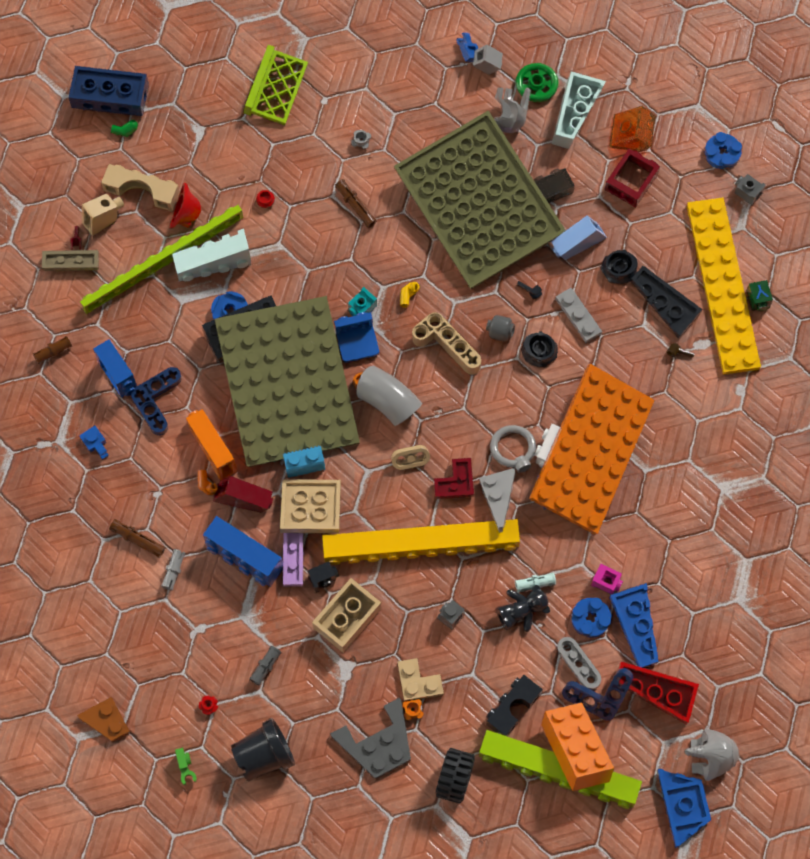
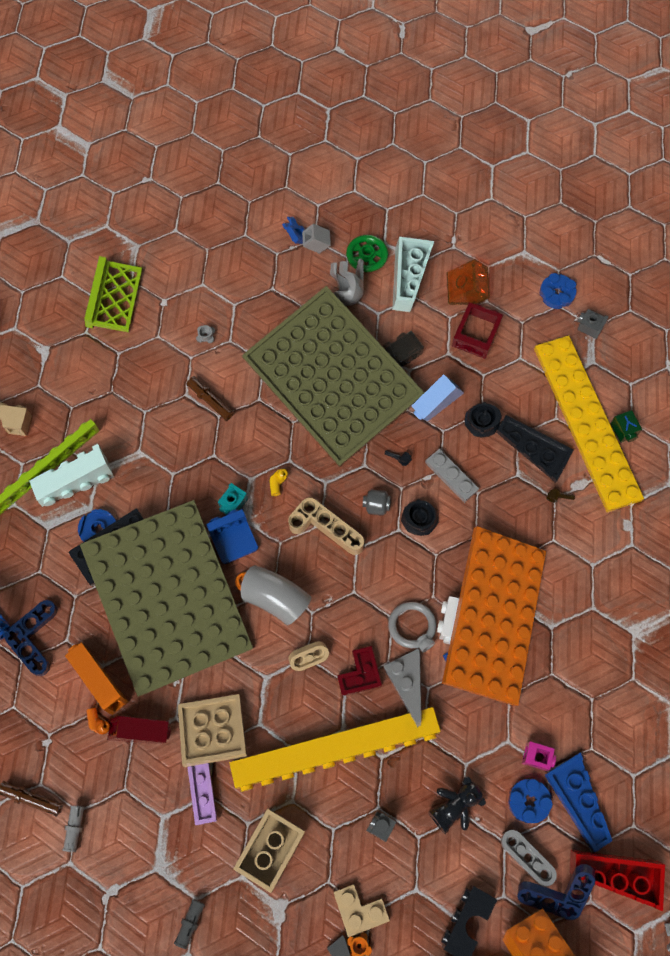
camera: 10 degrees left, 0 degrees up
red hat [169,182,201,229] -> none
blue brick [203,516,283,587] -> none
red plate [256,190,275,208] -> none
dark azure brick [283,445,325,478] -> none
black brick [307,562,339,593] -> none
light aqua pin [515,573,556,593] -> none

